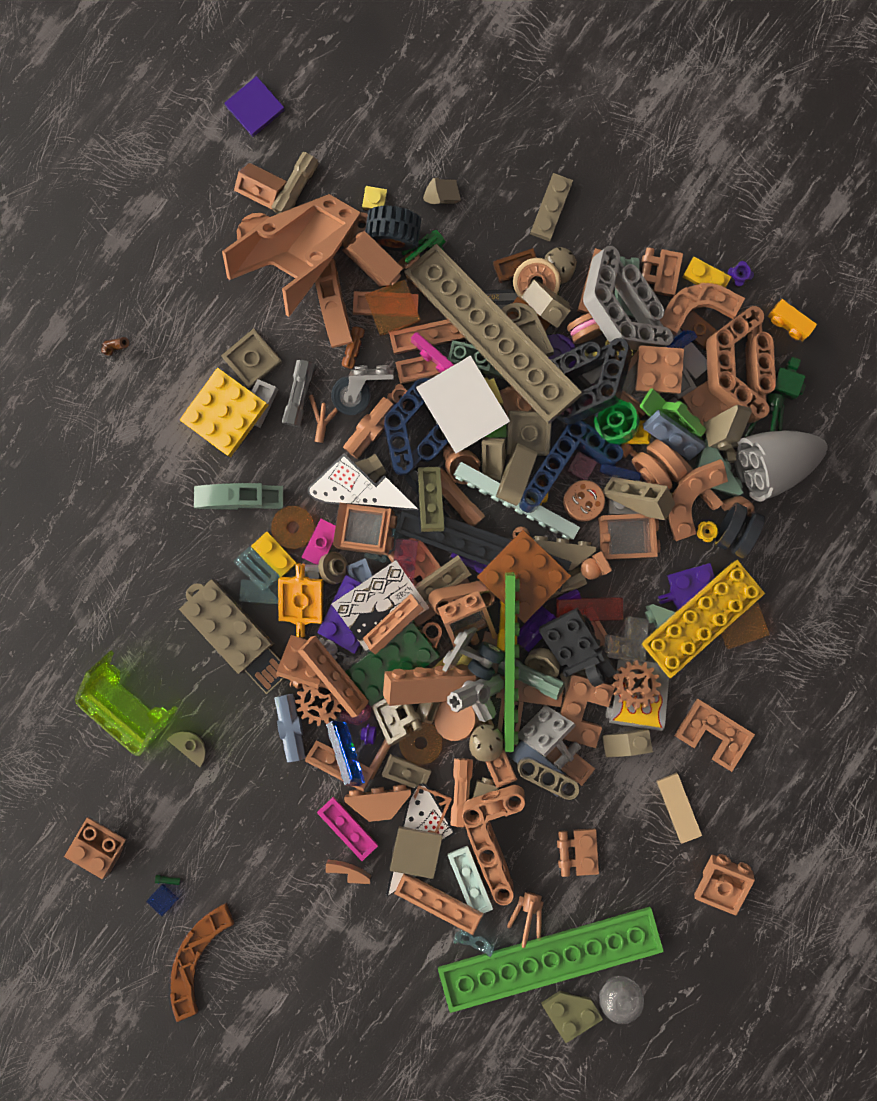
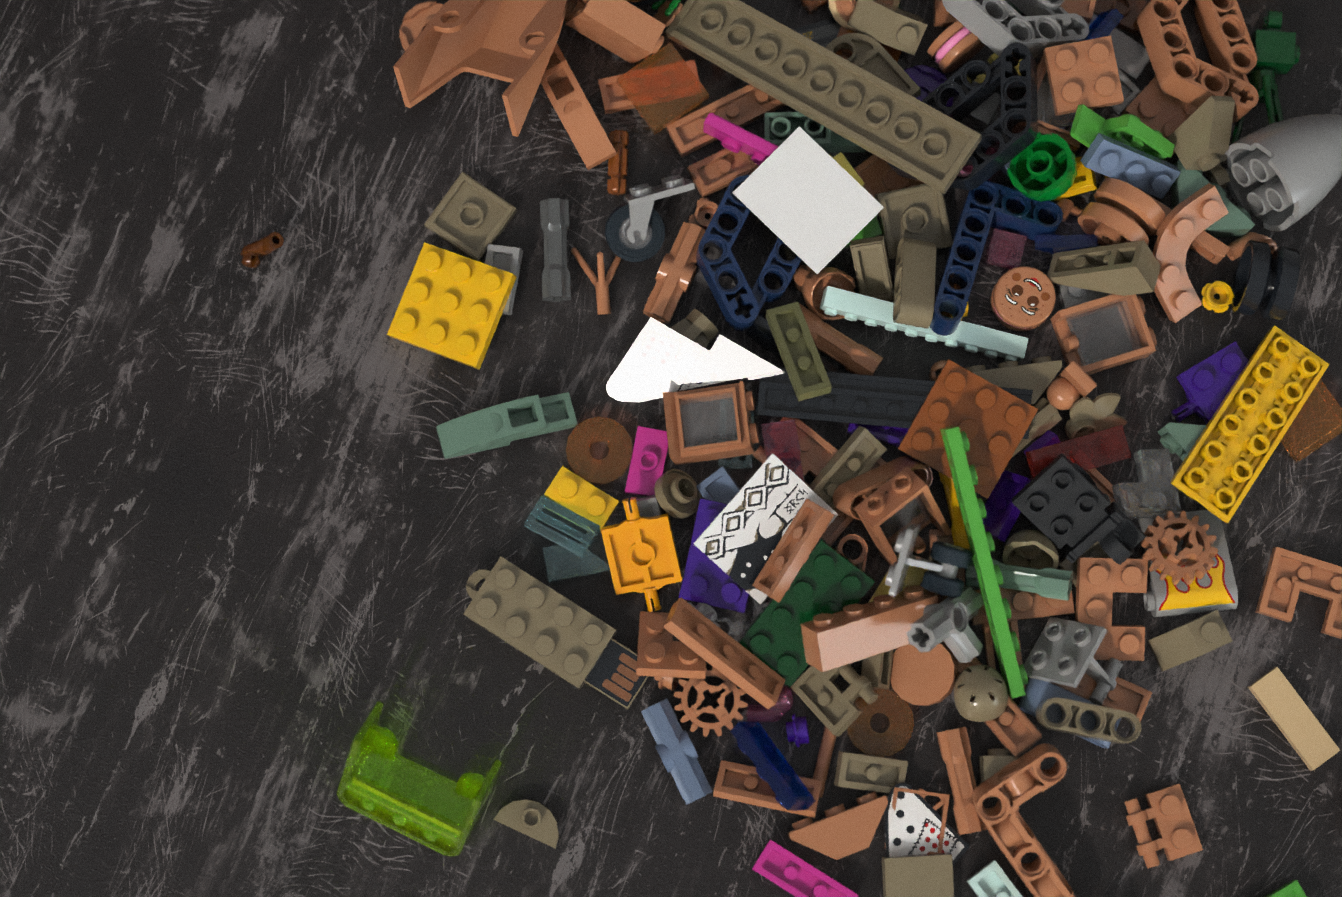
camera: 15 degrees left, 5 degrees down
none -> dark tan plate [1064,393,1127,444]

